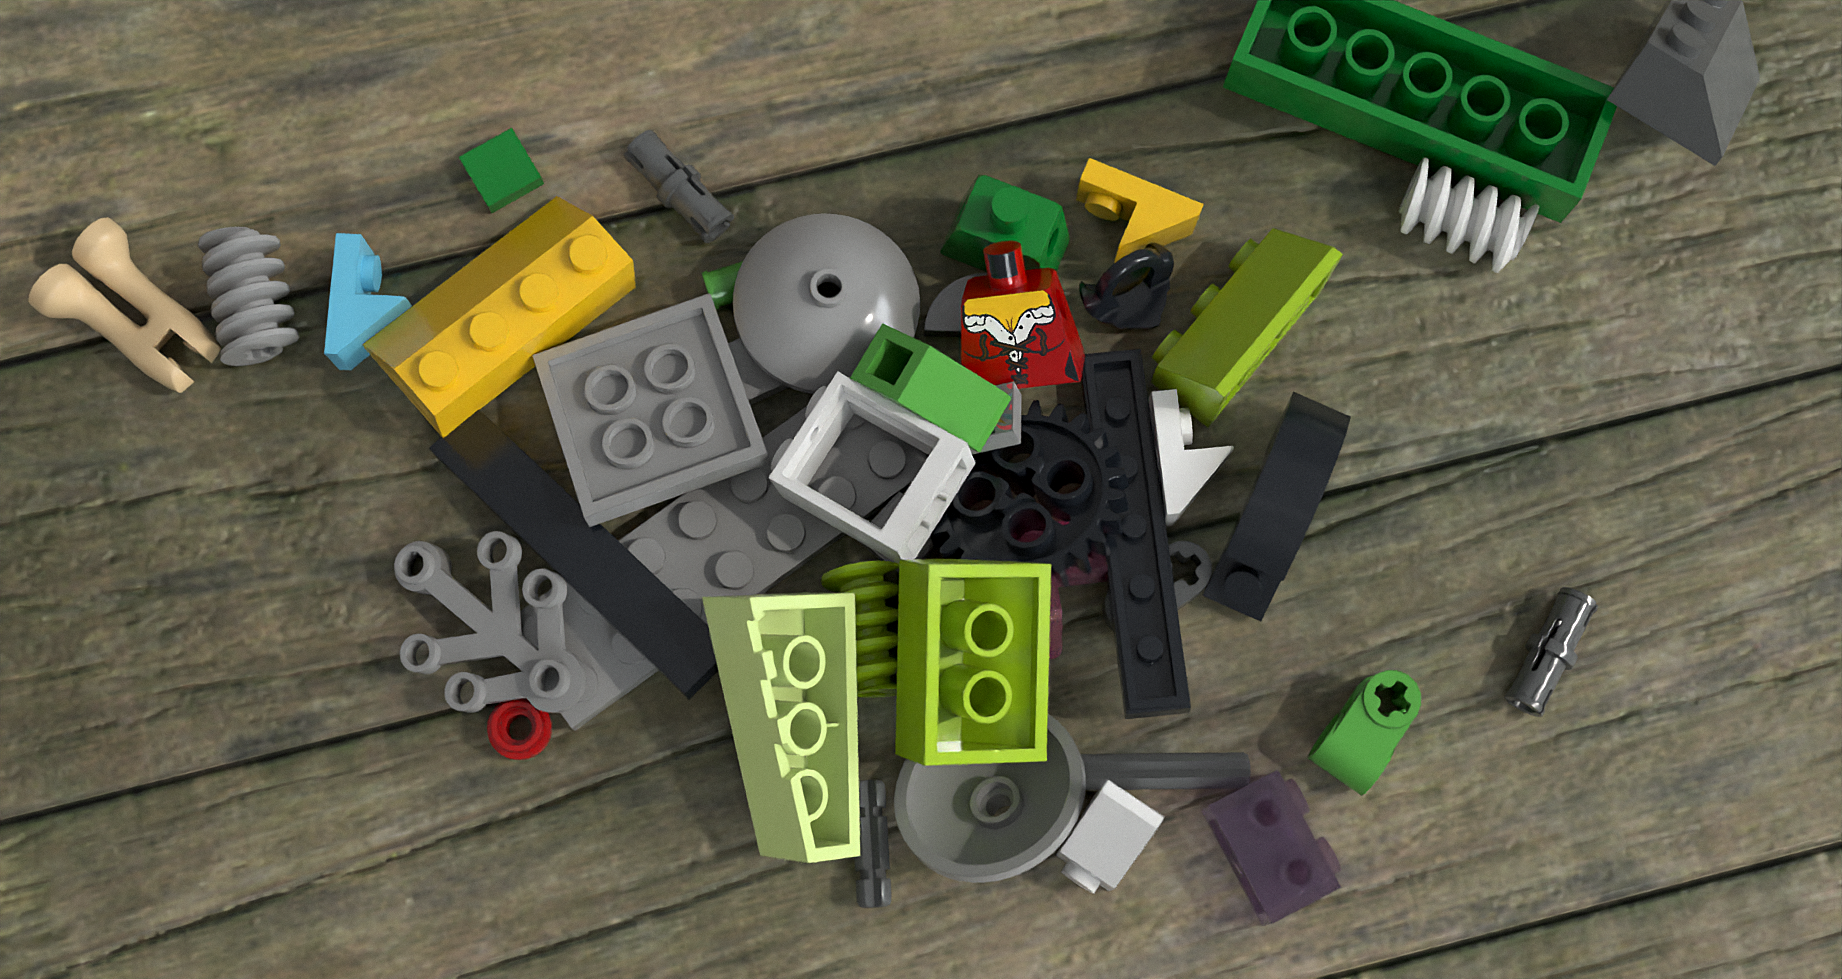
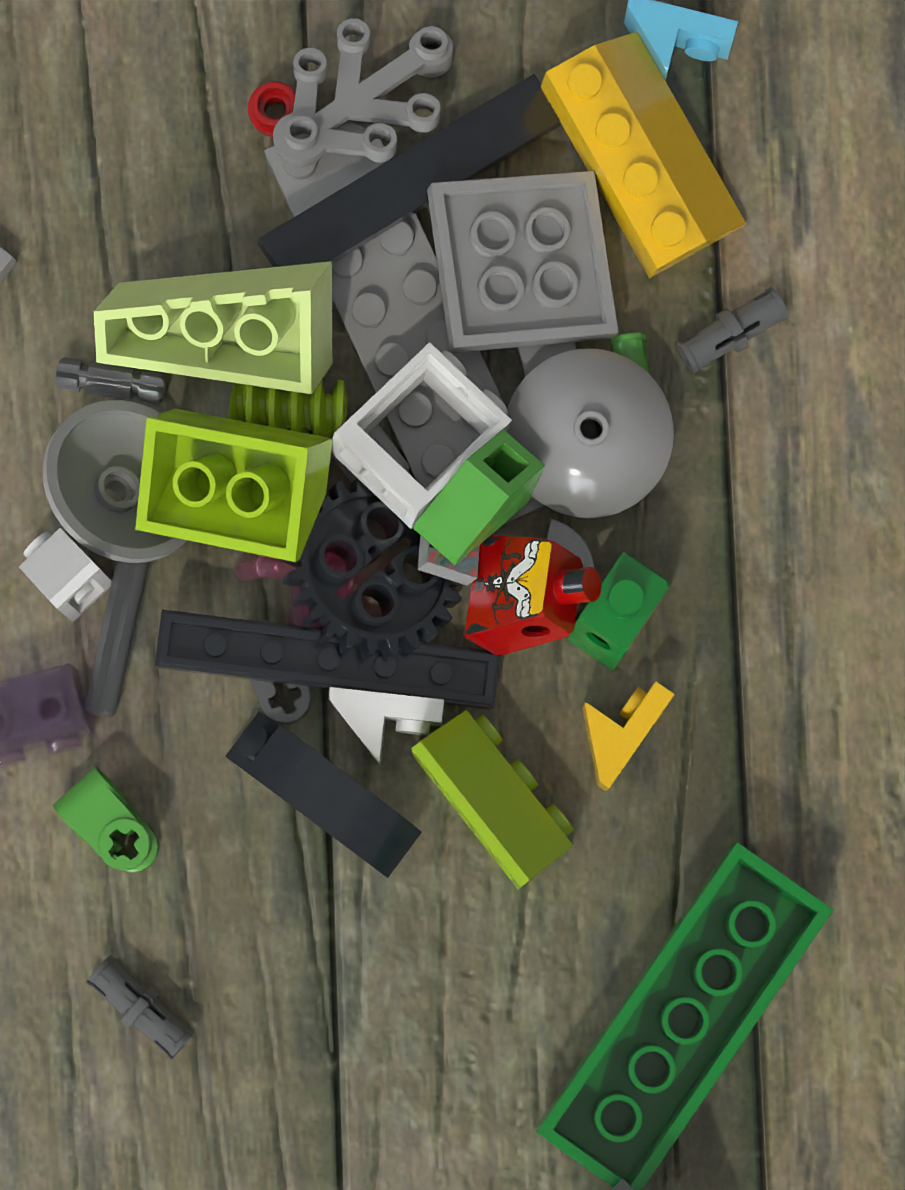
camera: 105 degrees right, 5 degrees up
green tile [459,128,545,213] -> none
black piece [1079,243,1174,330] -> none
white piece [1399,157,1539,273] -> none

